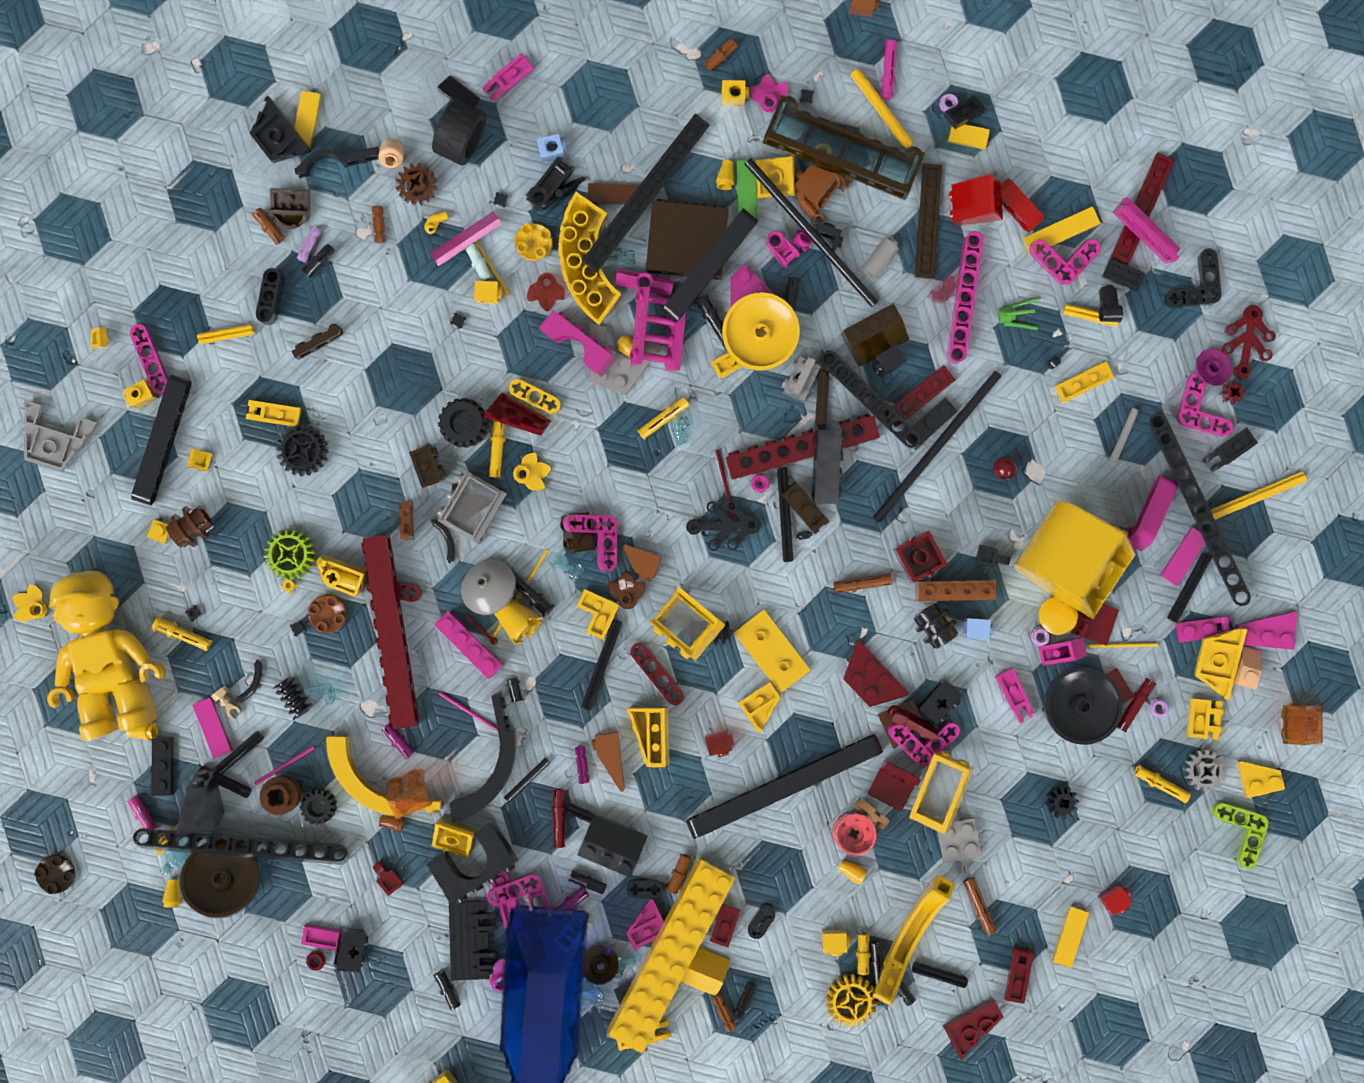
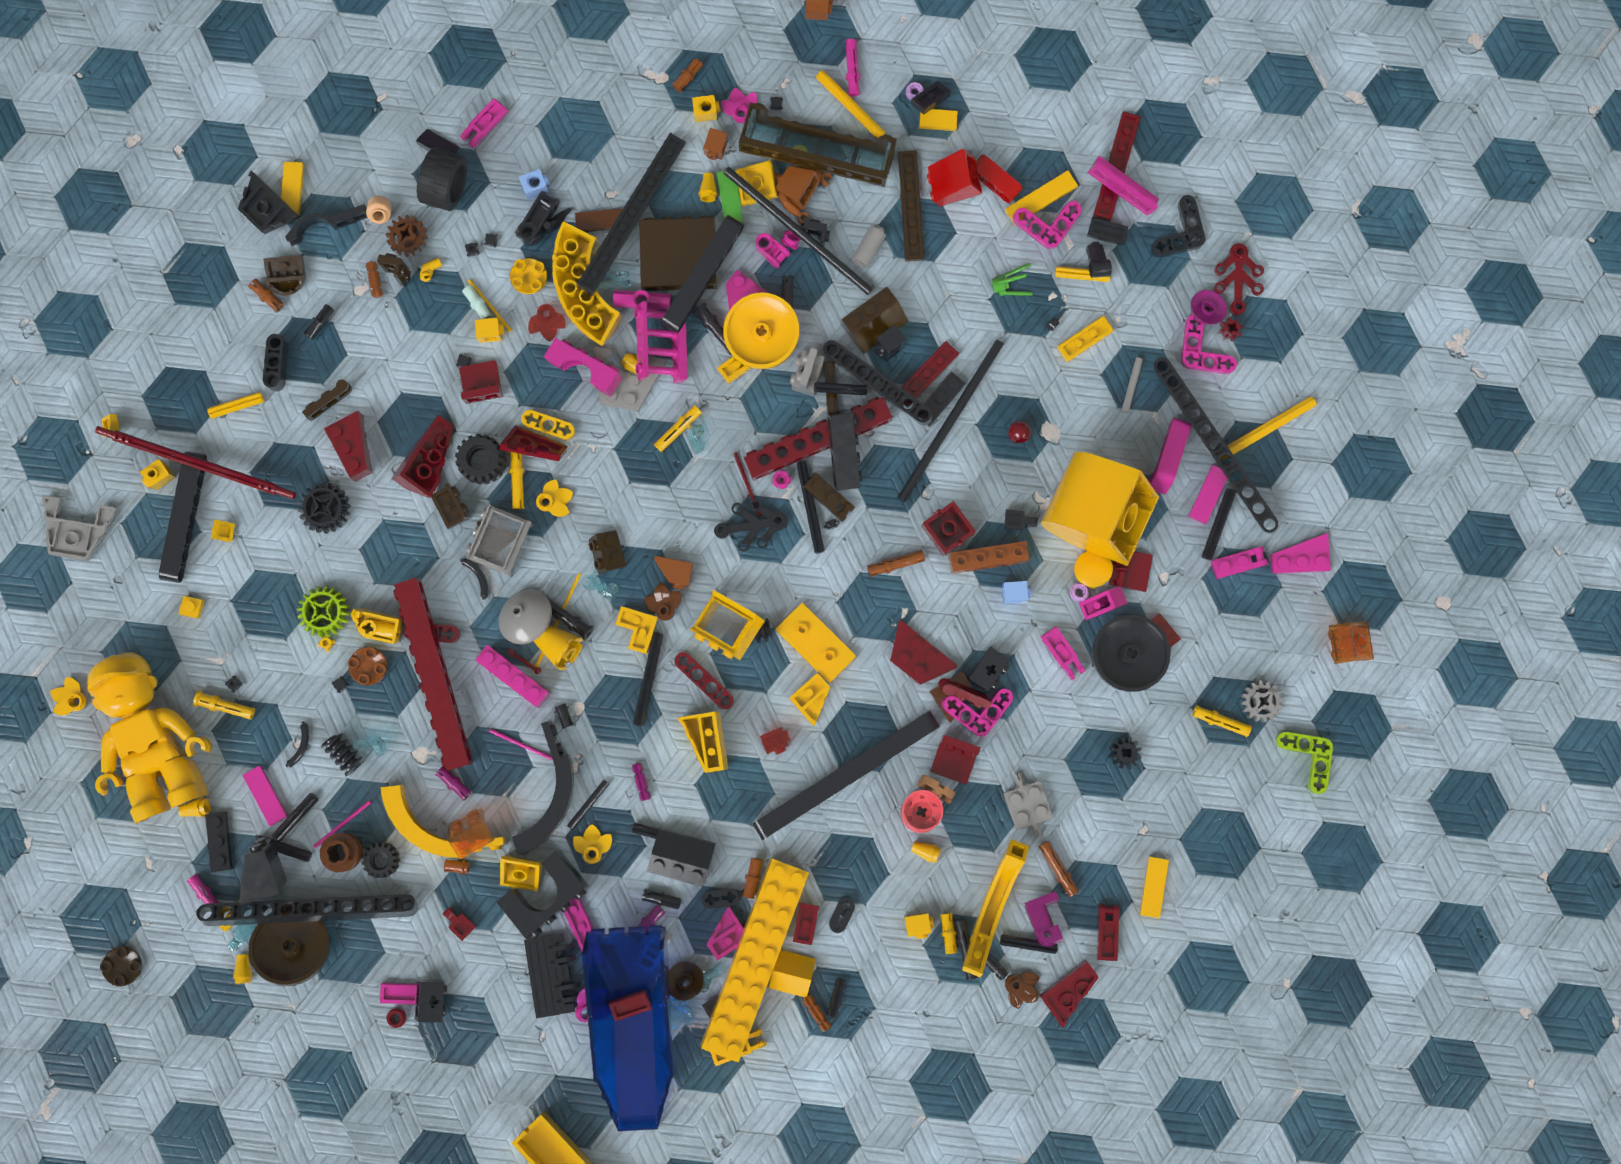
camera: 10 degrees left, 5 degrees down
dark pink beam [130,324,168,395] -> none
reddish brown piece [166,505,214,548] -> none
tan piece [211,685,242,719] -> none
yellow plate [245,400,302,427] -> none
lavender axle [297,226,321,263] -> none
dark orange wing [399,501,414,540] -> none
dark pink tile [430,212,502,266] -> none
black pin [433,970,461,1010] -> none
dark pink beam [487,874,554,929] -> none
dark red pin [551,788,567,848] -> none
dark pink beam [563,514,617,571] -> none
dark orange slope [592,732,625,792] -> none
yellow gear [825,974,878,1028] -> none
window [909,751,974,834] -> none
black piece [913,603,958,649] -> none
clear pink bracket [928,275,956,303] -> none
dark pink beam [947,231,983,364] -> none
yellow axle [1088,643,1158,648] -> none
red brick [1098,884,1132,916] -> none
dark red pin [1117,678,1157,733] -> none
lavender plate [1149,698,1169,718] -> none
yellow plate [1186,698,1224,740] -> none
yellow wing [1194,627,1247,700] -> none
black hinge [1203,427,1258,473] -> none
light nougat slope [1234,647,1262,689] -> none
yellow wing [1236,761,1285,798] -> none
none -> dark red axle [95,426,296,500]
none -> dark red wedge [324,411,372,482]
none -> dark brown bracket [377,253,411,287]
none -> dark red wedge [391,415,454,498]
none -> dark red bracket [459,360,503,404]
none -> black piece [465,242,480,257]
none -> yellow plate [573,824,612,864]
none -> dark red tile [608,989,653,1022]
none -> dark orange brick [703,128,729,160]
none -> black axle [813,382,868,396]
none -> reddish brown plate [1005,971,1040,1009]
none -> magenta piece [1024,891,1063,947]

